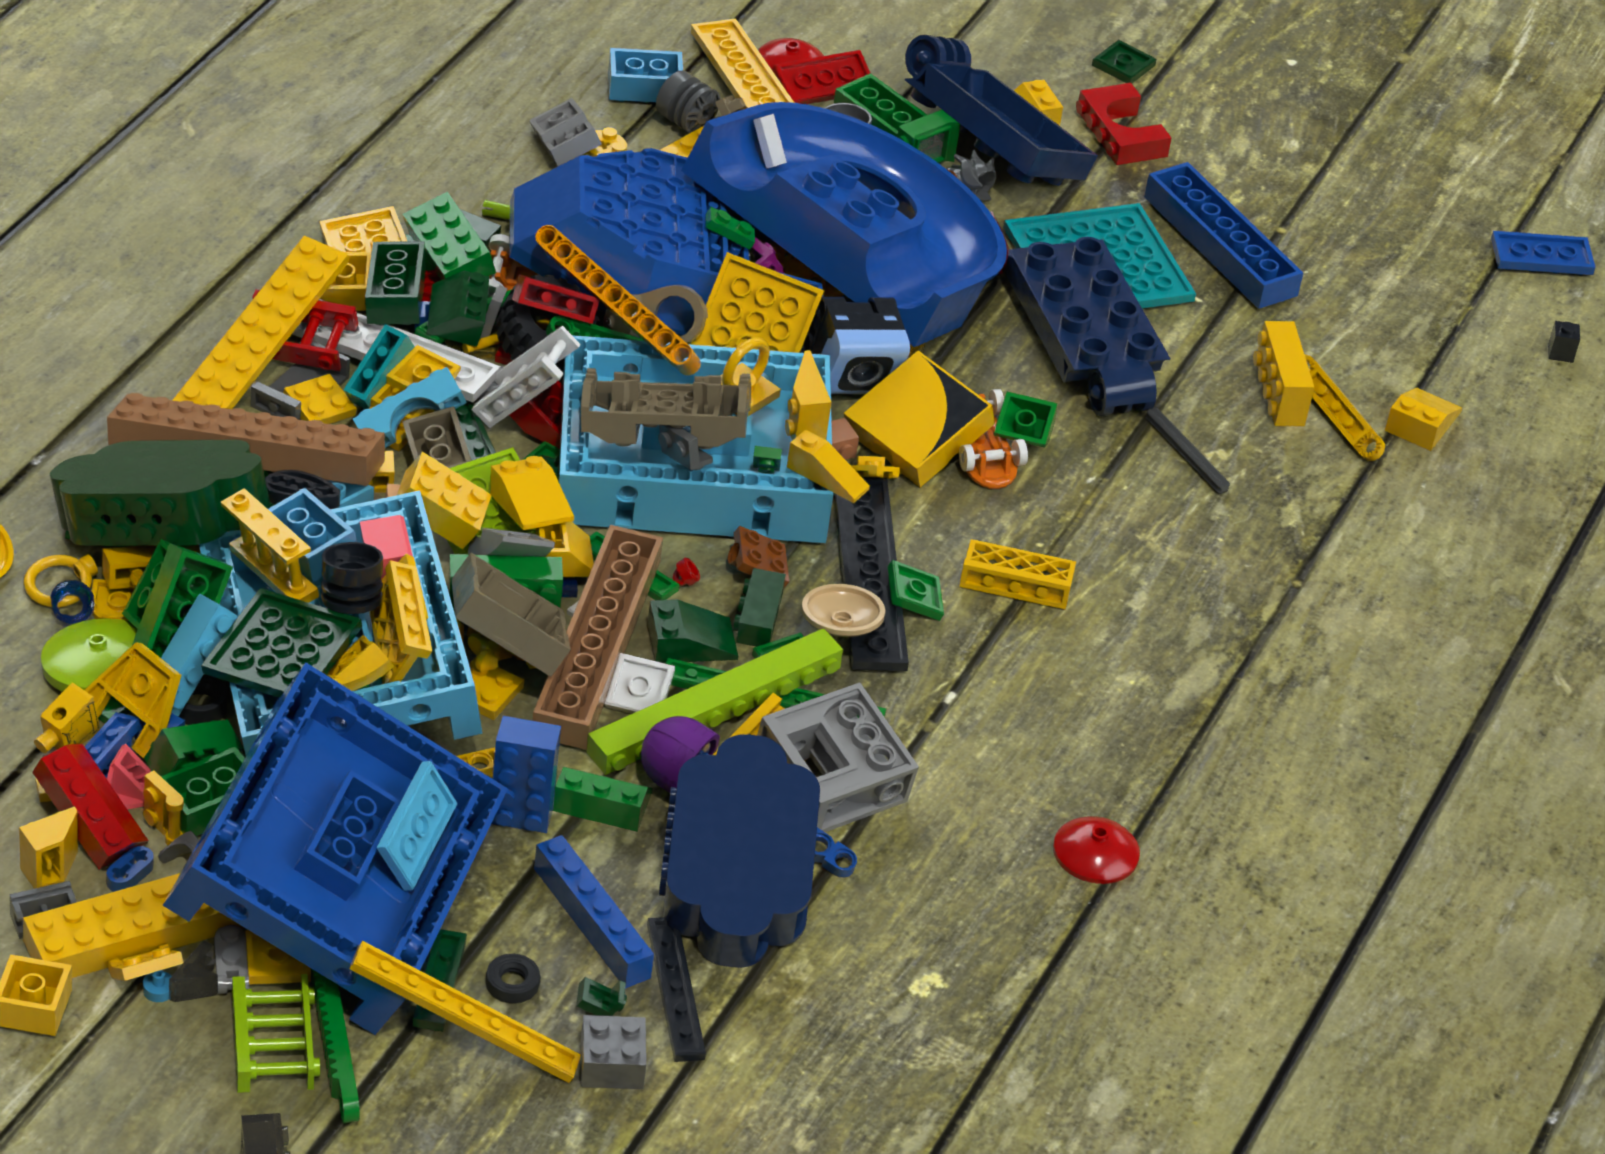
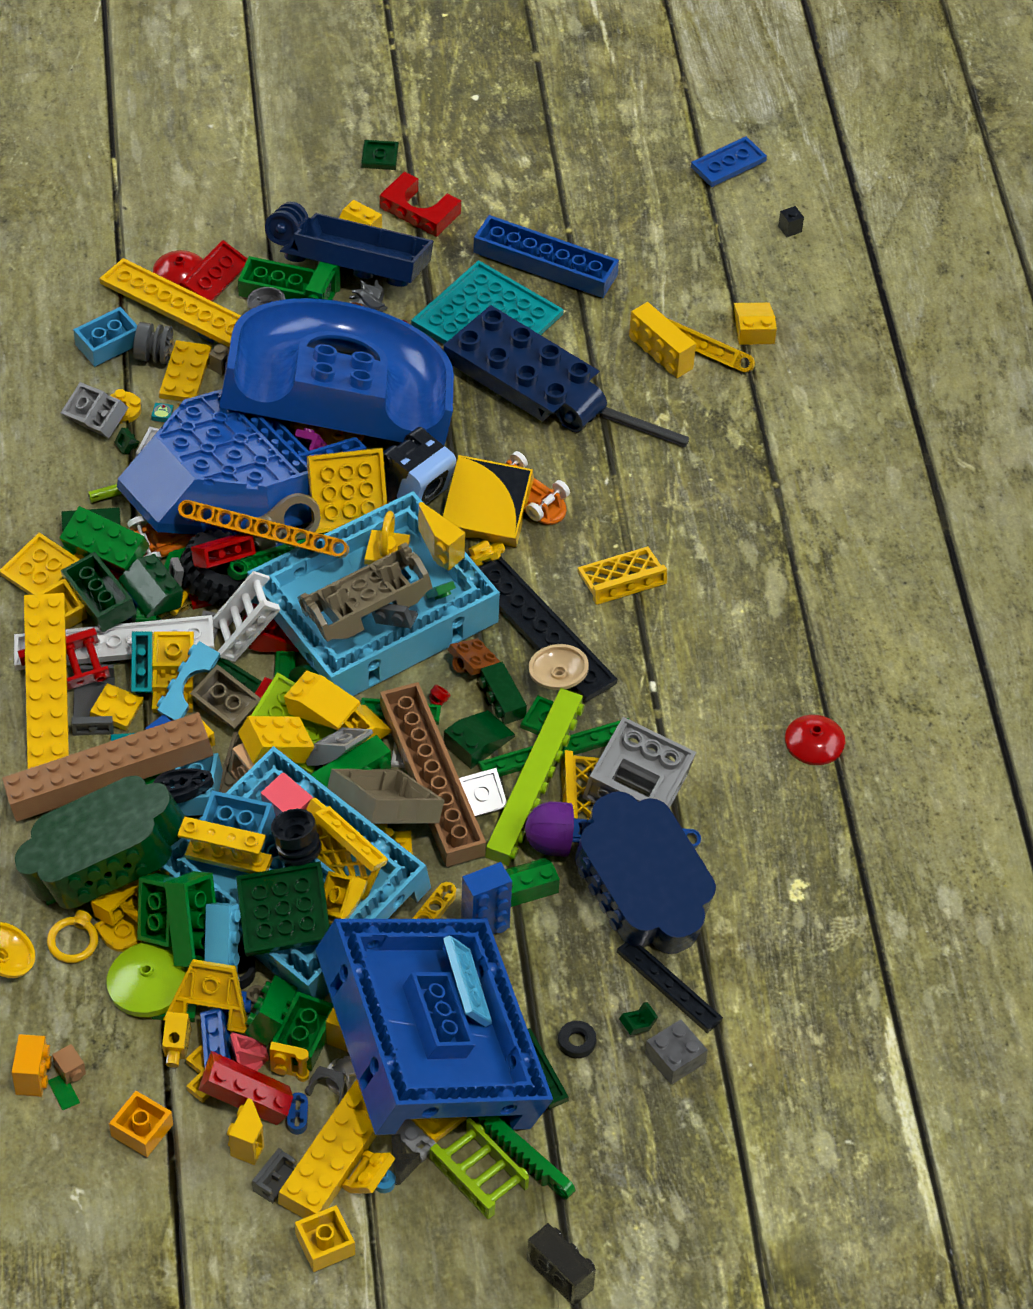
camera: 30 degrees left, 10 degrees up
clear blue piece [50,580,95,624] -> none
yellow tile [349,941,581,1083] -> none
blue brick [534,835,654,989] -> none
green plate [706,207,755,250] -> none
dark tan hinge [715,95,746,116] -> none
white tile [753,114,787,169] -> none
yellow slope [787,429,870,503] -> none
green tile [888,560,944,621] -> none
green slope [994,391,1058,448] -> none

